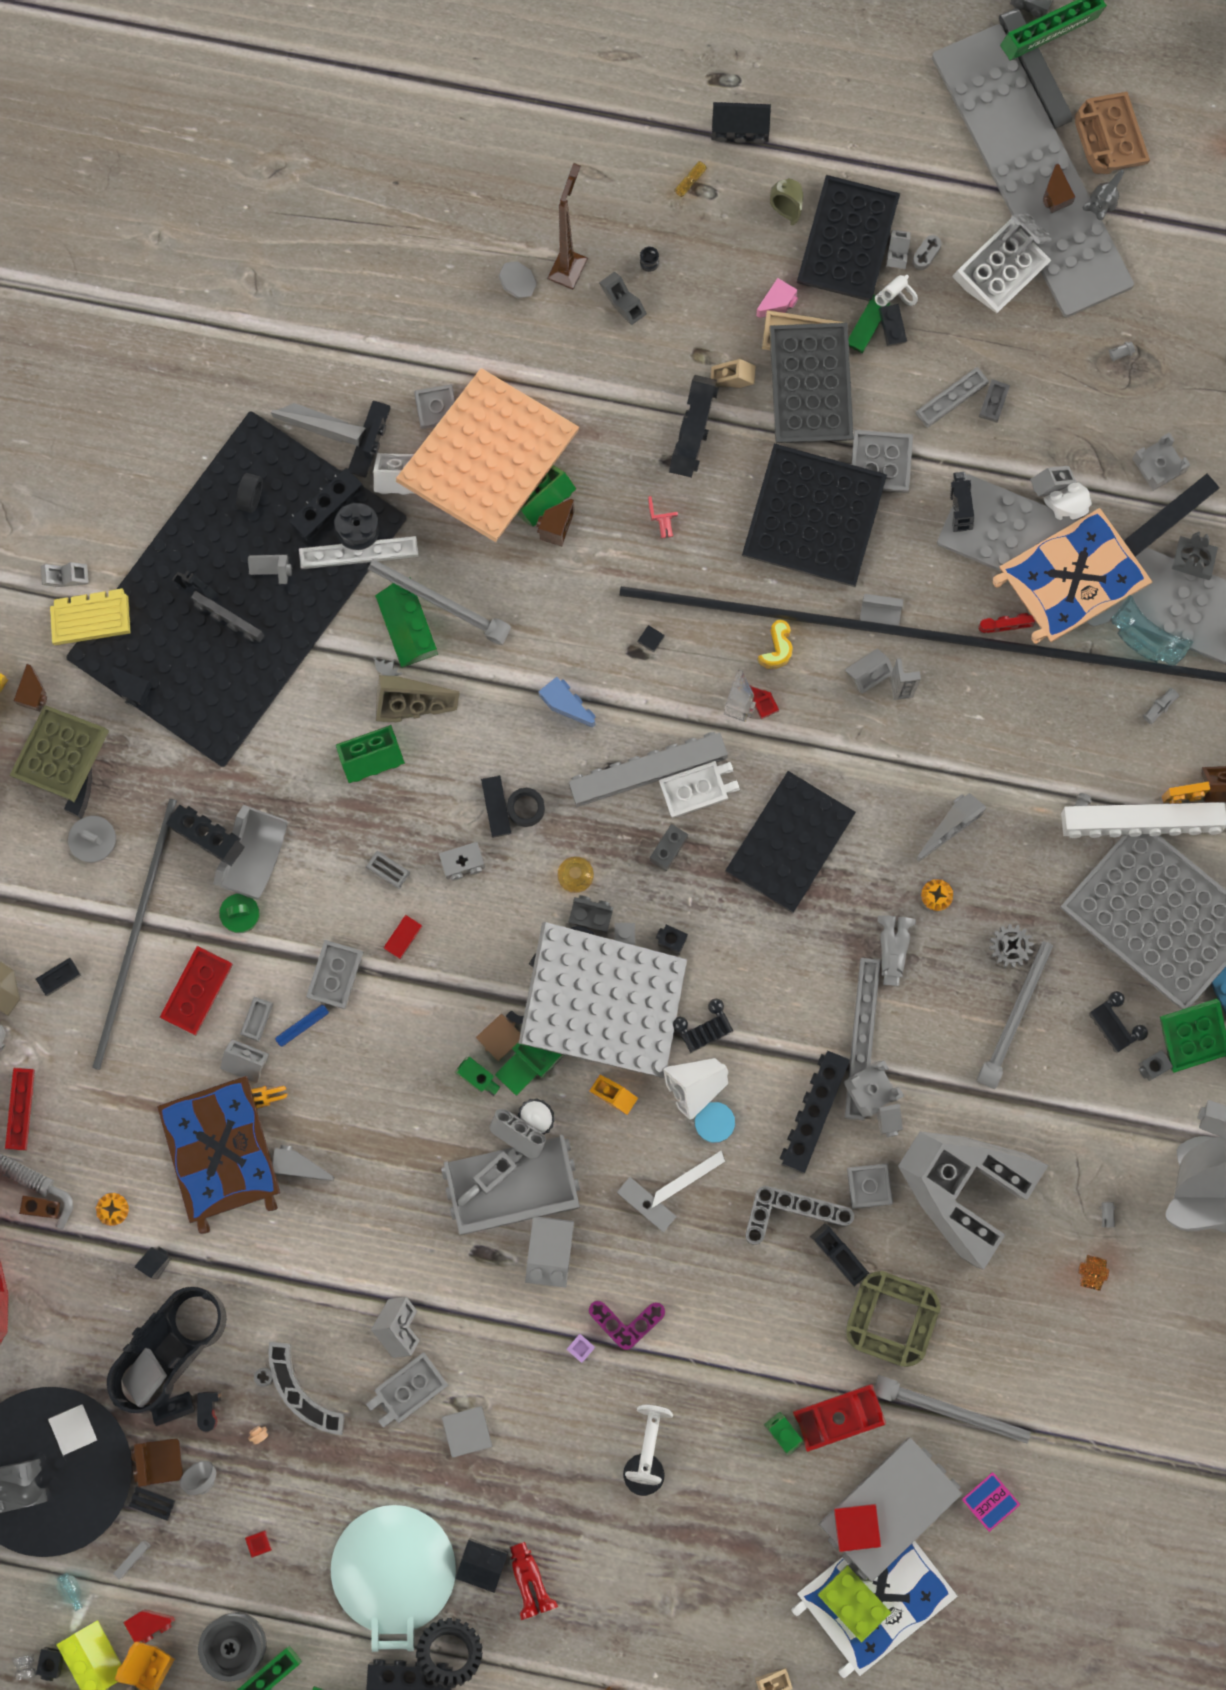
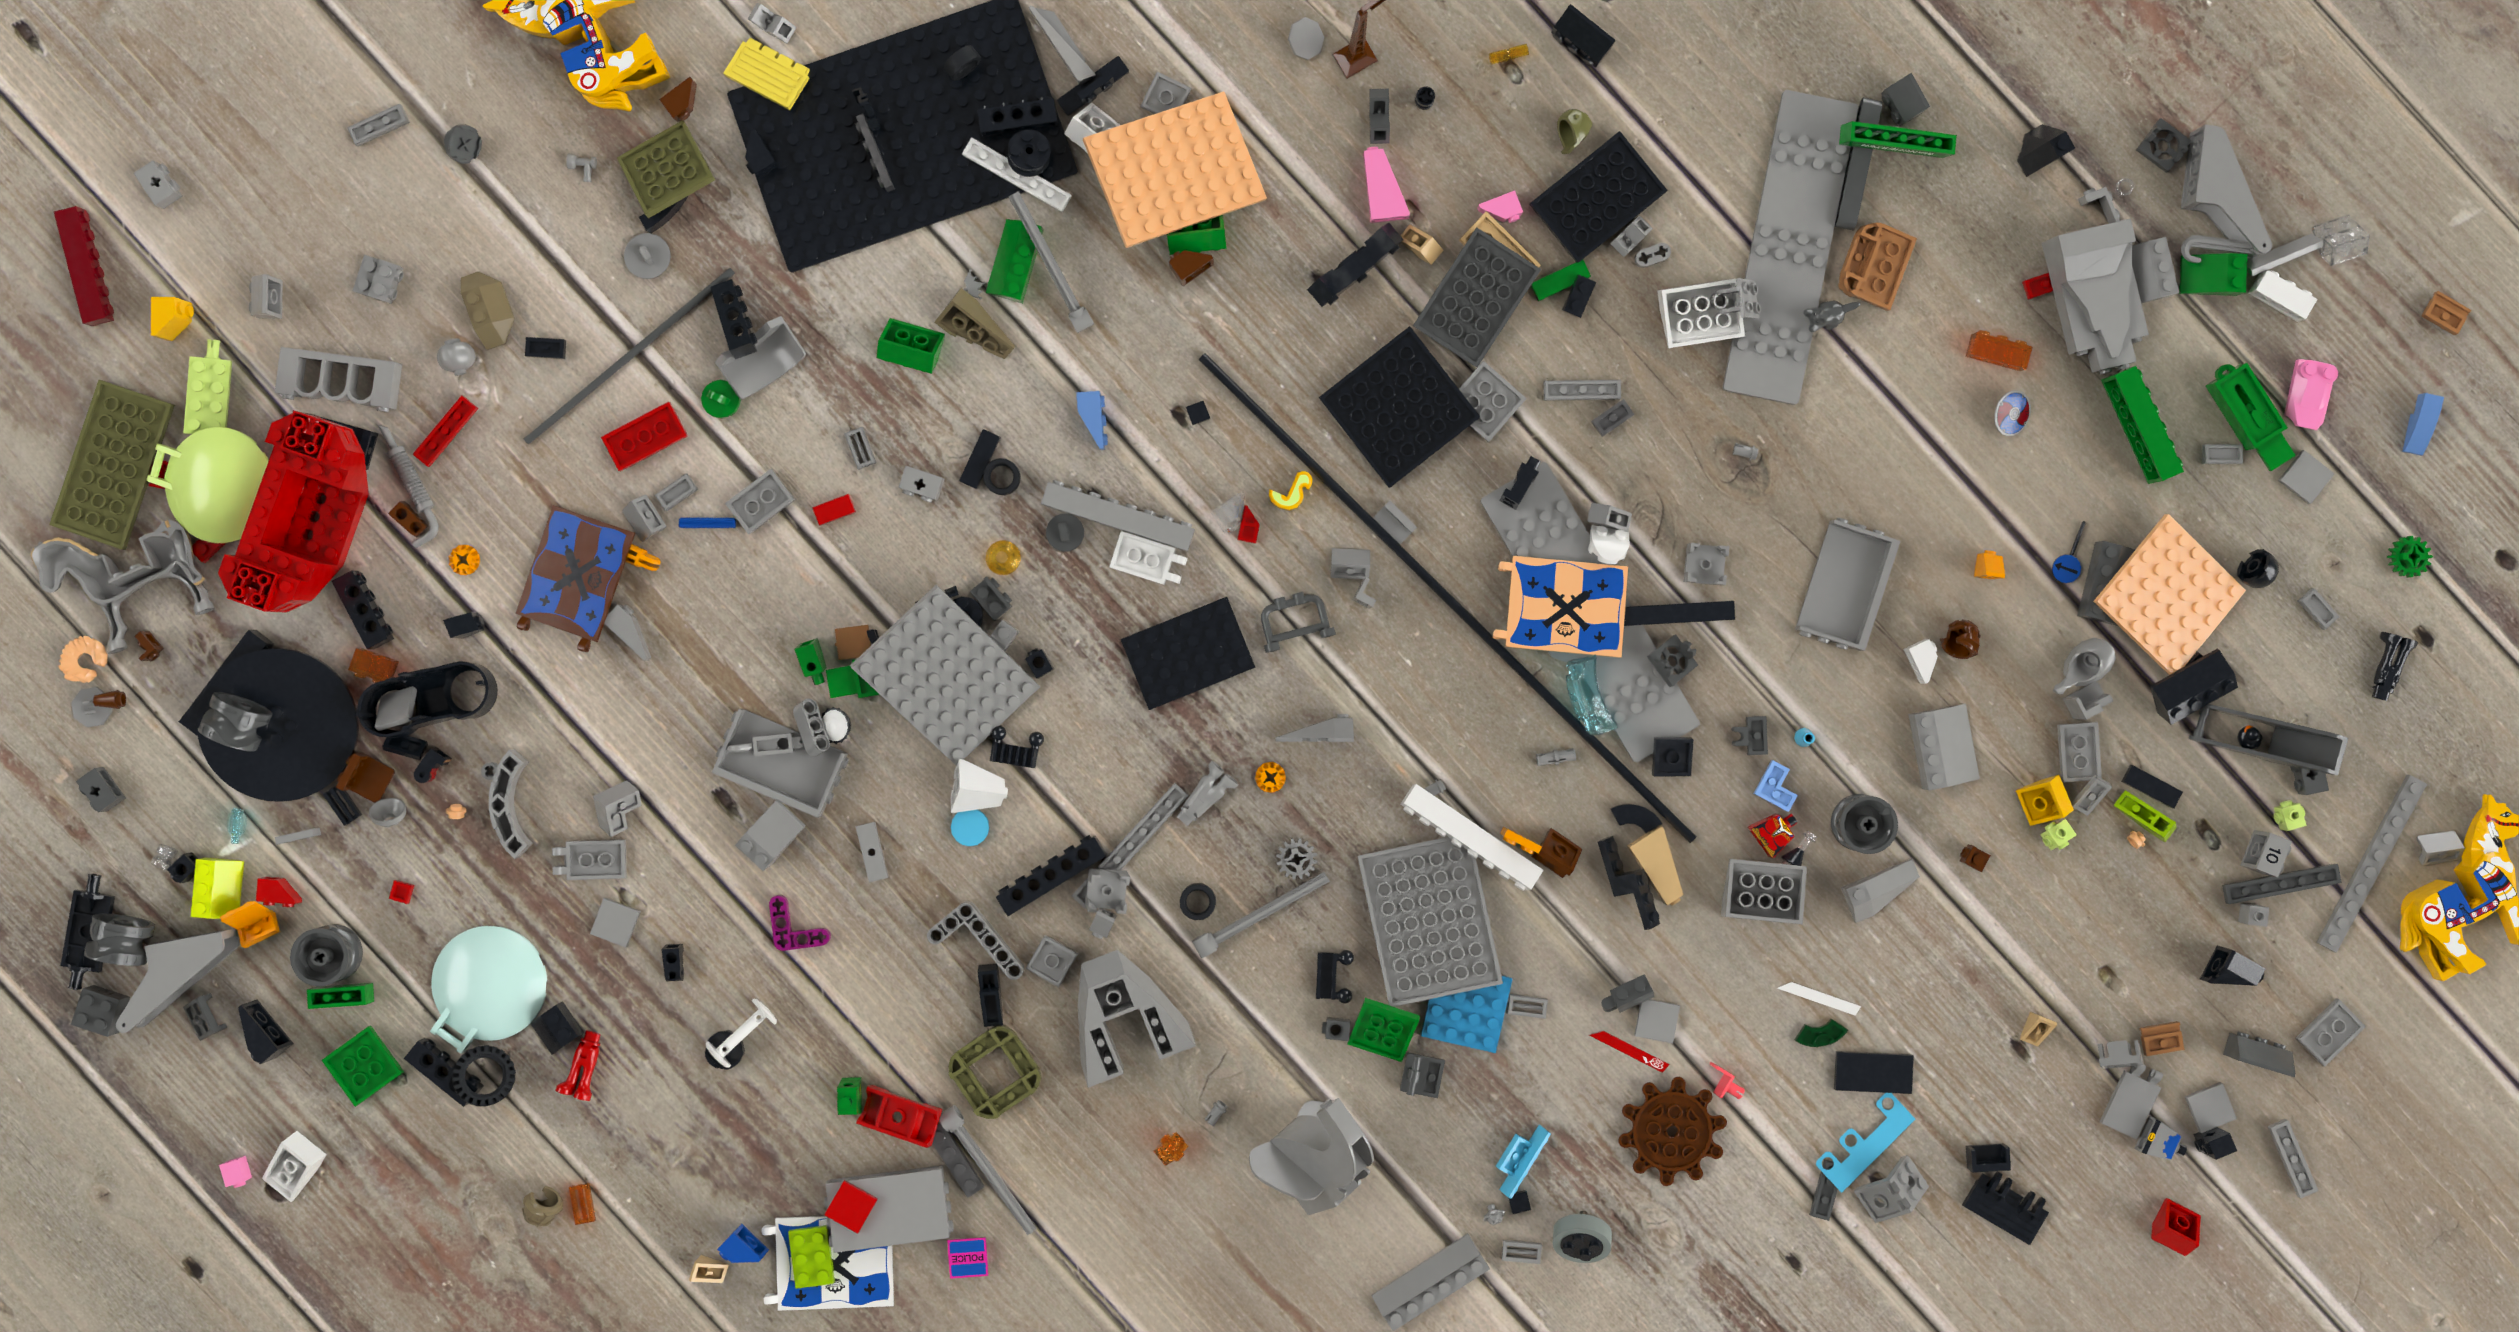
camera: 30 degrees right, 10 degrees up
white sticker [48,1405,97,1455] -> none
light grey bracket [248,555,292,584] -> none
lavender plate [566,1334,595,1363] -> none
light orange slope [589,1074,638,1115] -> none
coral bracket [648,496,678,538] -> none
dark grey brick [650,824,688,872] -> none
white sticker [652,1151,725,1208] -> none
white piece [875,275,918,307] -> none
red hinge [978,613,1035,634] -> none
reddish brown slope [1043,163,1075,213] -> none
none -> black brick [332,570,394,649]
none -> clear orange brick [348,648,399,683]
none -> black leg [661,944,684,982]
none -> blue slope [717,1224,769,1263]
none -> flat silver plate [932,1124,984,1198]
none -> dark grey tile [1046,514,1084,552]
none -> black tyre [1180,883,1216,921]
none -> dark grey bar [1261,592,1336,653]
none -> bright pink slope [1363,147,1410,223]

